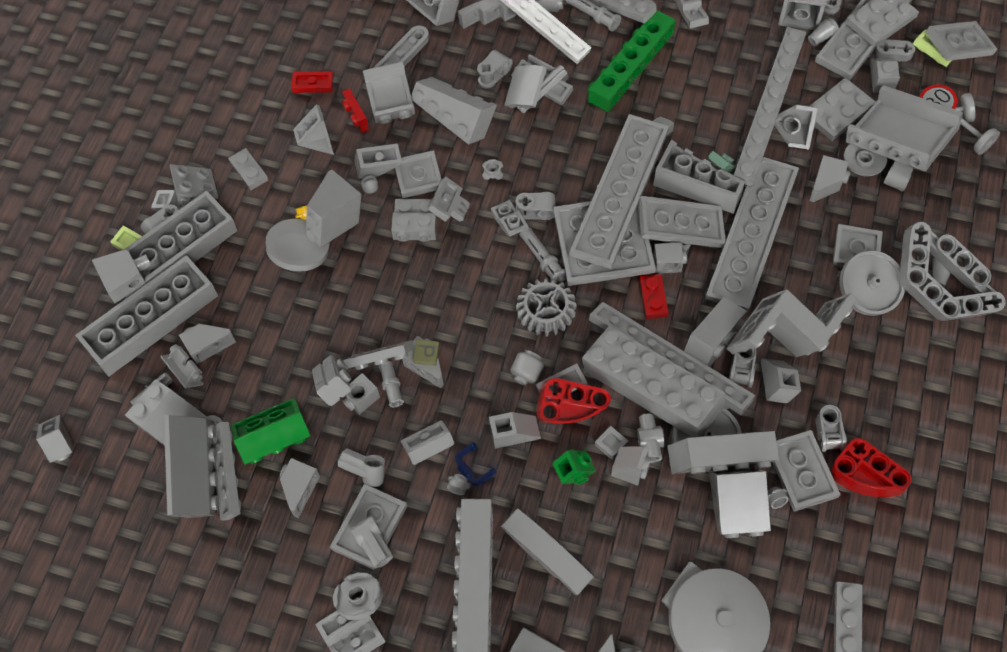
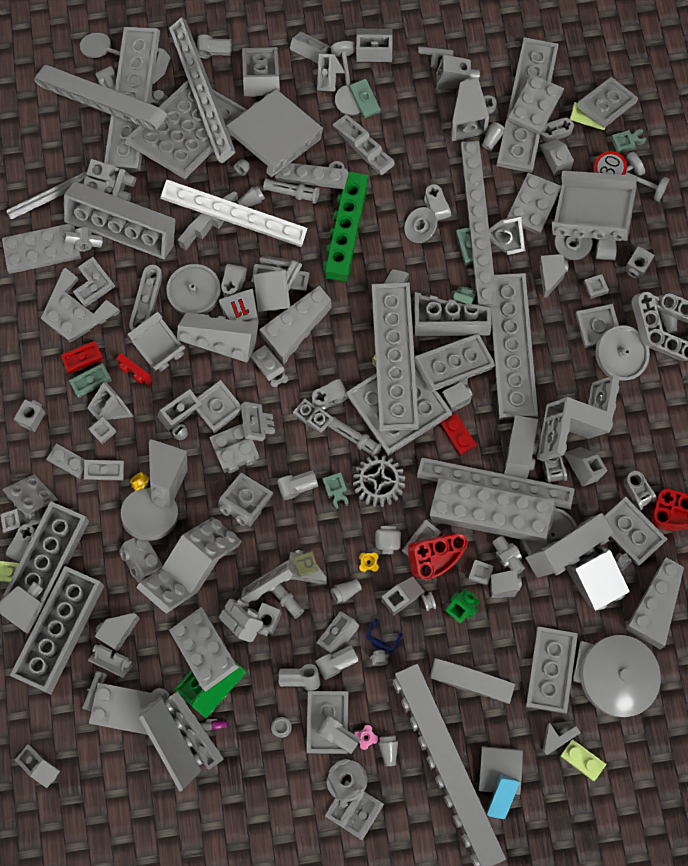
camera: 25 degrees left, 10 degrees up
light grey slope [280,458,320,518] -> none
none -> light grey brick [14,400,45,432]
none -> light grey wing [41,268,120,342]
none -> sand green plate [69,363,112,398]
none -> light grey plate [73,257,115,307]
none -> light grey plate [84,460,124,481]
none -> light grey plate [89,417,116,444]
none -> light grey bracket [119,538,163,582]
none -> light grey bracket [137,517,242,614]
none -> light grey piece [167,264,221,315]
none -> light grey plate [169,607,239,692]
none -> piece [199,719,227,731]
none -> light grey plate [218,473,273,527]
none -> light grey torso [219,289,258,322]
none -> light grey plate [251,345,285,381]
none -> light grey wedge [260,286,332,364]
none -> light grey plate [271,717,292,738]
none -> light grey piece [277,470,318,500]
none -> light grey piece [315,646,359,680]
none -> sand green plate [322,472,348,509]
none -> light grey cone [331,579,362,604]
none -> bright pink plate [354,725,378,750]
none -> yellow plate [359,552,379,572]
none -> light grey cone [378,735,398,766]
none -> light grey dish [405,207,437,243]
none -> light grey bush [421,592,436,612]
none -> light grey piece [424,184,451,221]
none -> sand green plate [456,227,473,266]
none -> light grey plate [526,627,578,714]
none -> light grey plate [584,274,609,299]
none -> sand green plate [611,129,646,153]
none -> light grey brick [624,246,655,280]
none -> light grey wedge [625,557,684,650]

